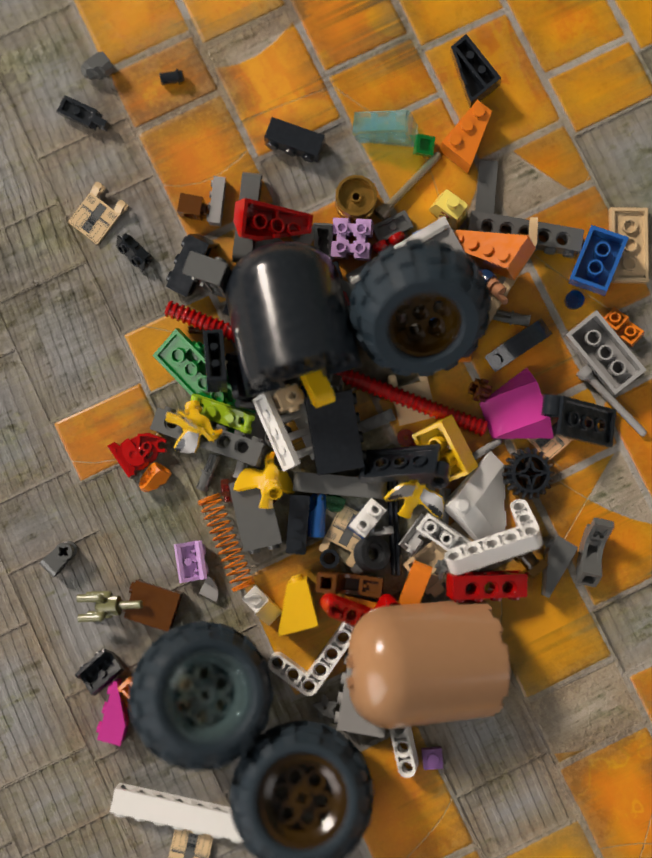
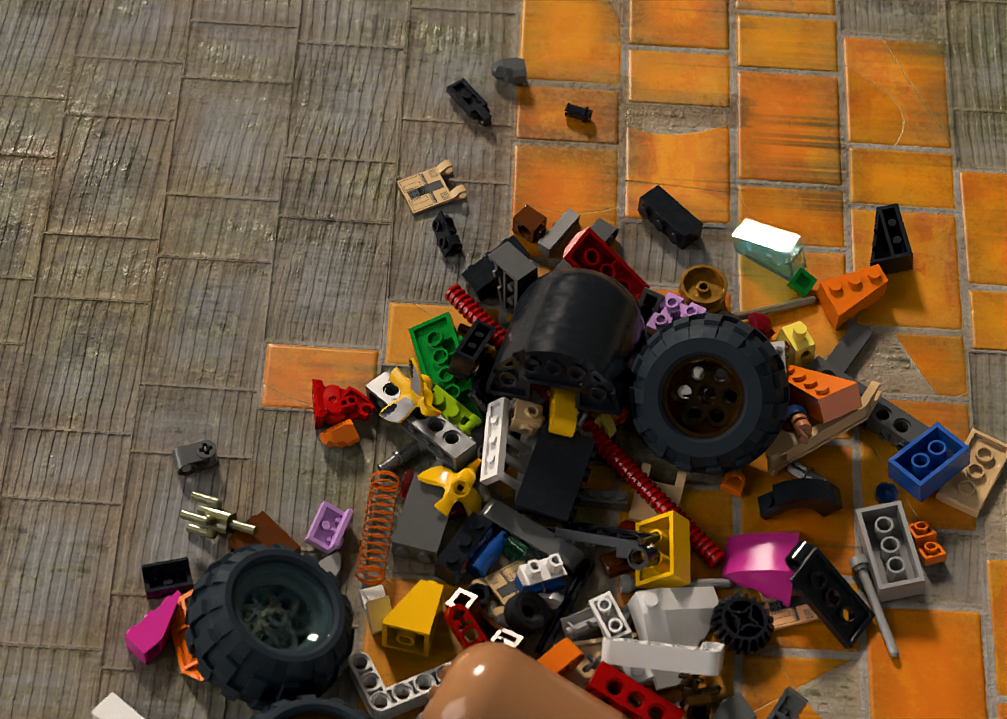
camera: 25 degrees right, 30 degrees down
animal [384,480,444,519] -> none
reddish brown gear [468,378,492,402] -> none
none -> dark red rock [747,312,776,339]

